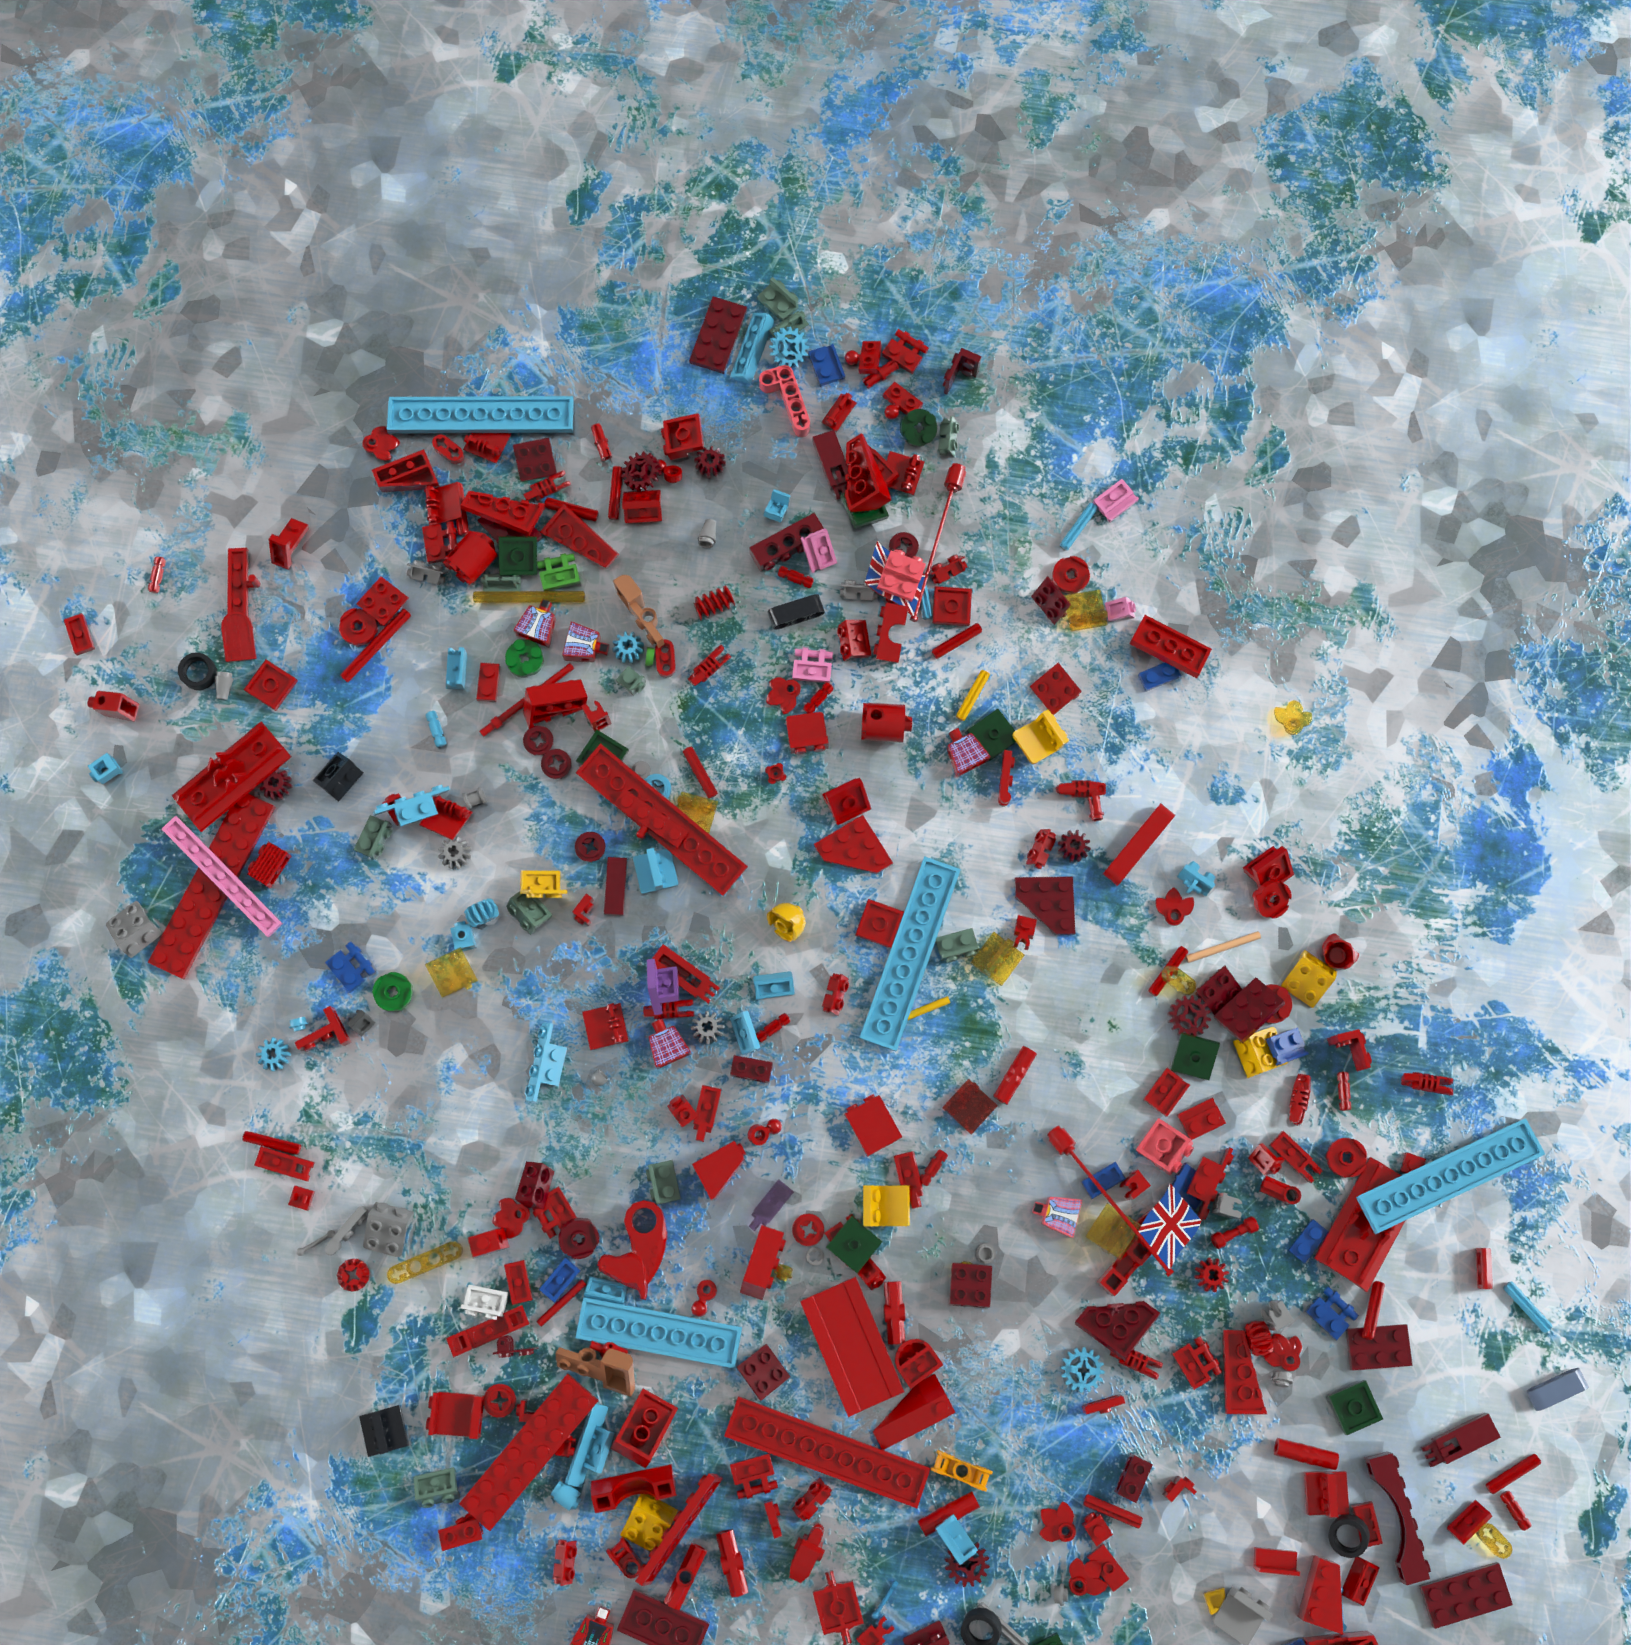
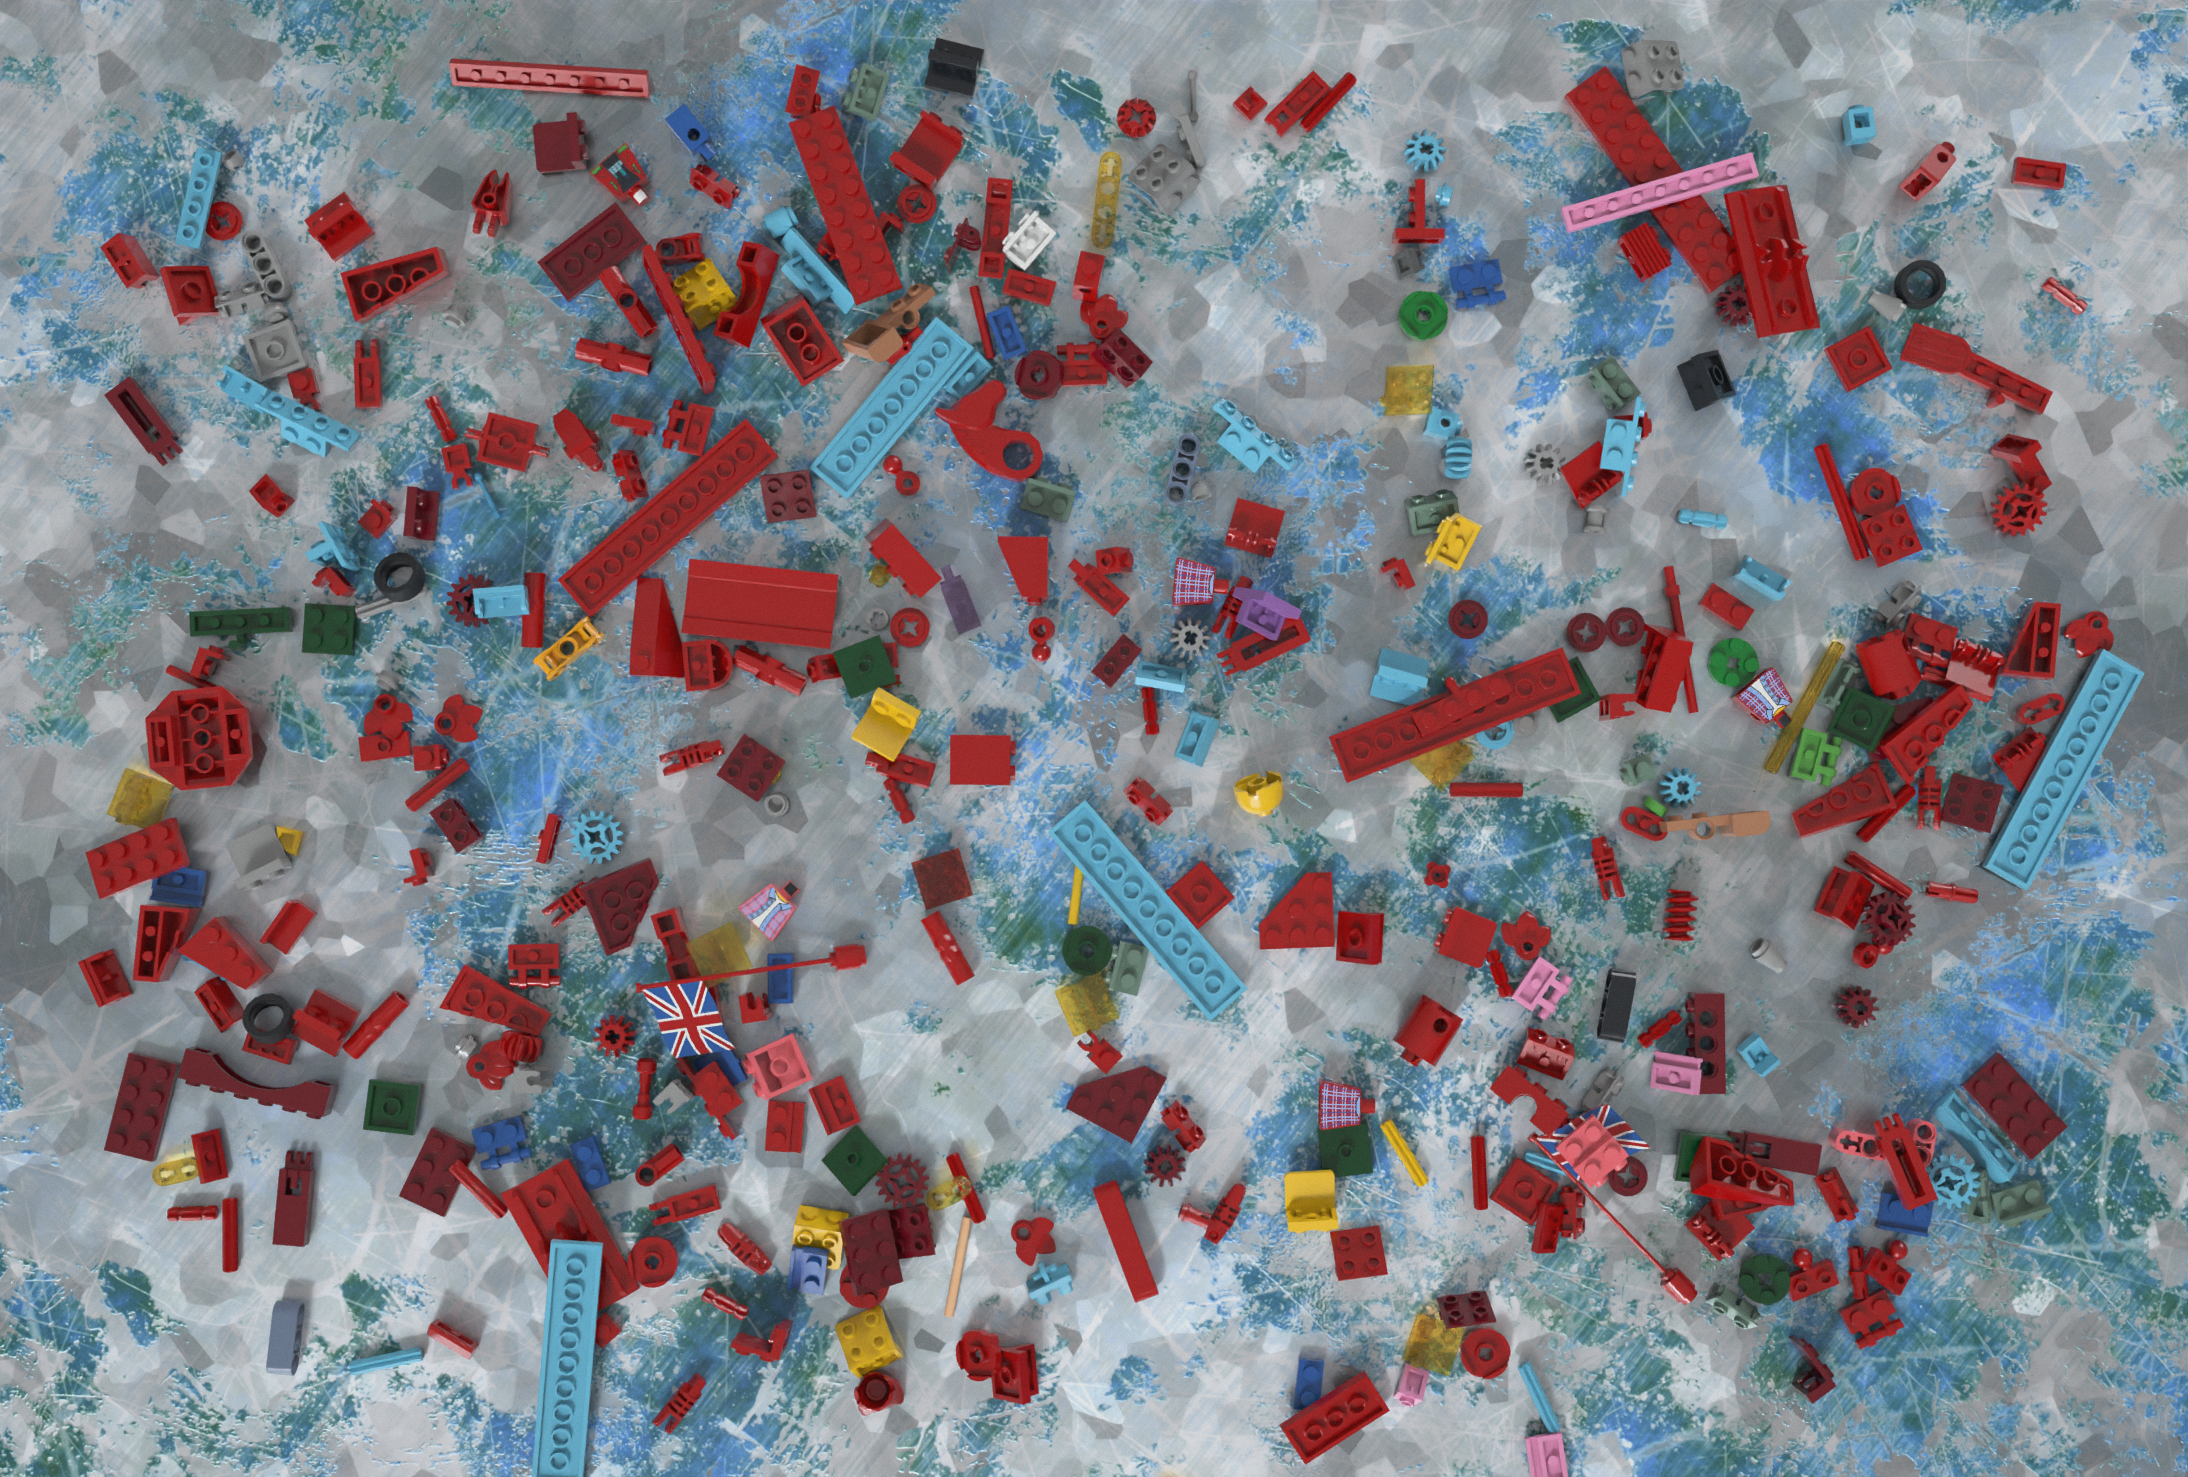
camera: 115 degrees right, 10 degrees up
torso [562,622,609,662] -> none
dark red tile [604,857,628,916] -> none
red plate [661,413,704,460] -> none
red plate [998,750,1015,807] -> none
red bracket [1248,1143,1285,1175] -> none
none -> red hinge [659,740,725,776]
none -> blue torso [665,104,717,163]
none -> dark green plate [1062,925,1112,976]
none -> sand blue beam [1165,434,1200,507]
none -> red plate [1531,1202,1564,1254]
none -> red hinge [1873,1112,1938,1210]
none -> red gear [1989,481,2048,536]

